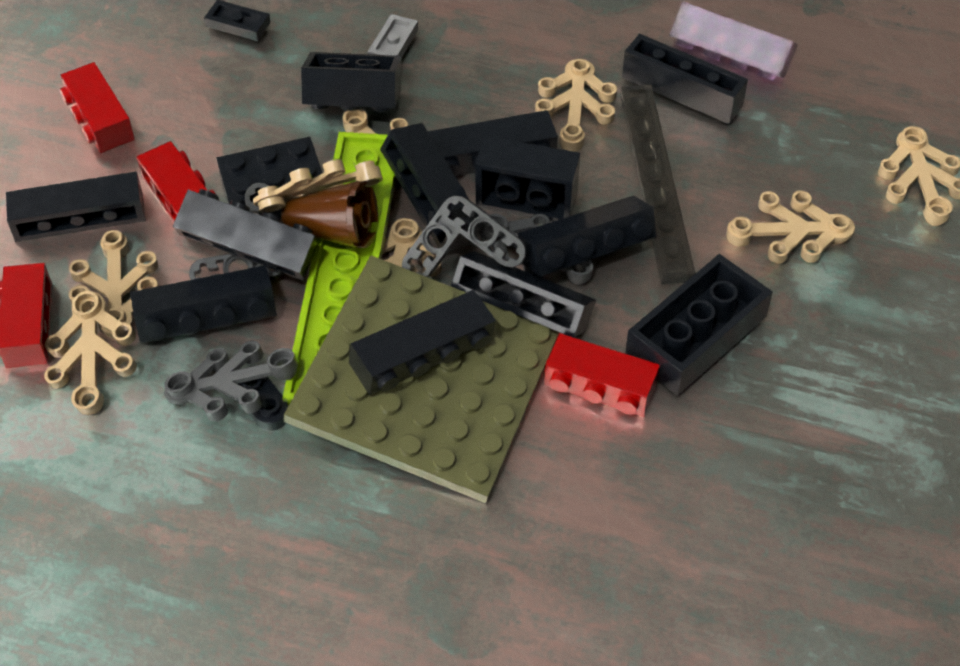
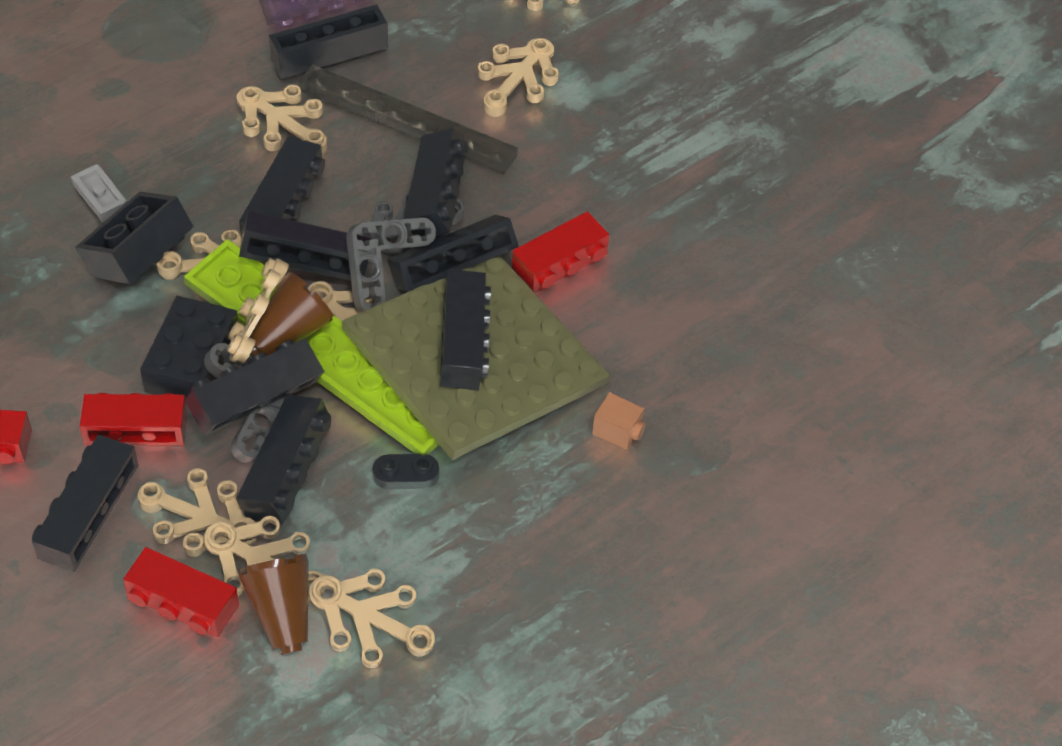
camera: 60 degrees left, 0 degrees up
dark grey plant [164,341,298,421] -> none
black brick [475,136,580,222] -> none
black brick [625,253,773,396] -> none
none -> reddish brown cone [238,554,309,655]
none -> tan plant [309,569,435,669]
none -> nougat brick [592,392,646,450]

